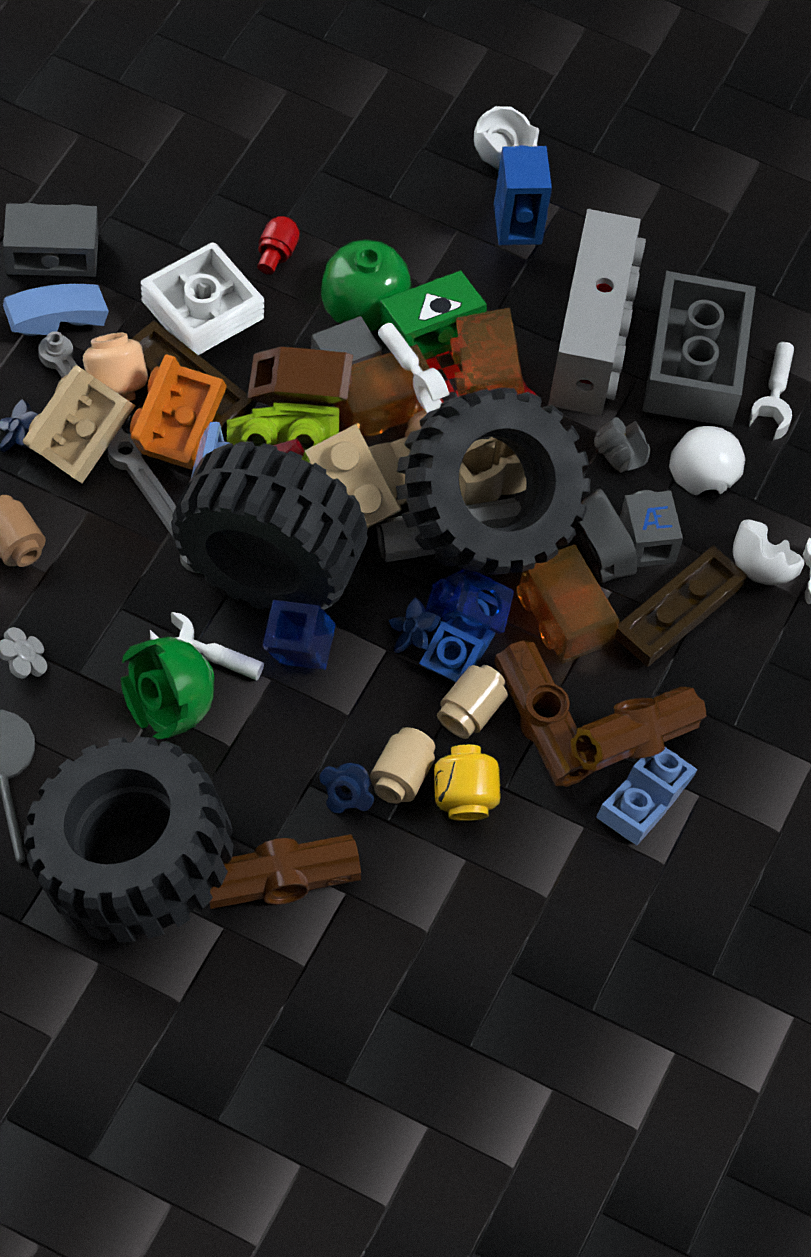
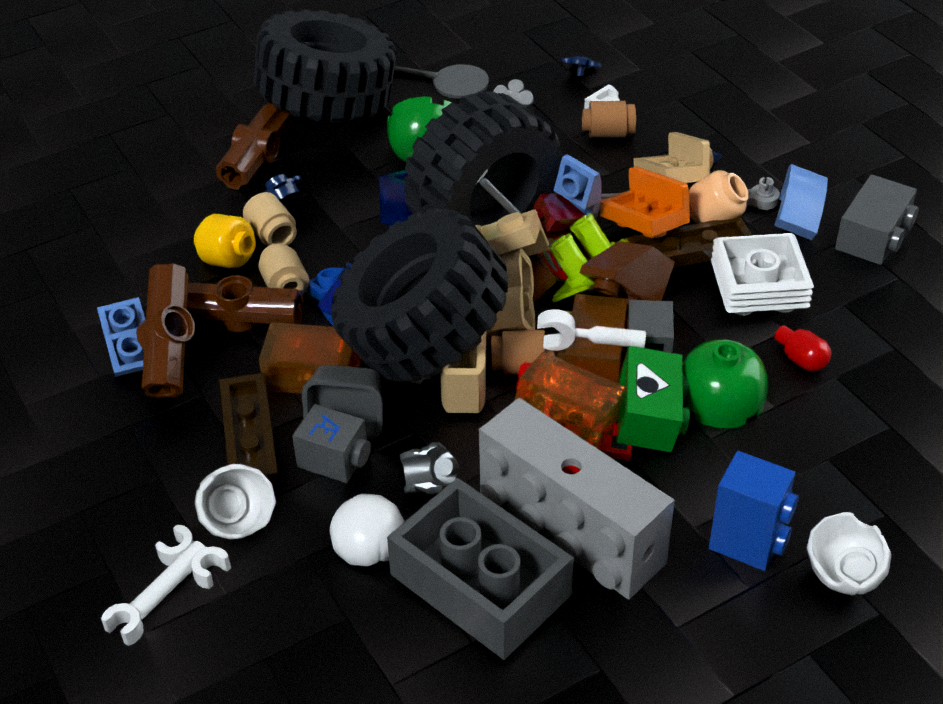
camera: 130 degrees right, 15 degrees down
white piece [749,342,794,440] -> none

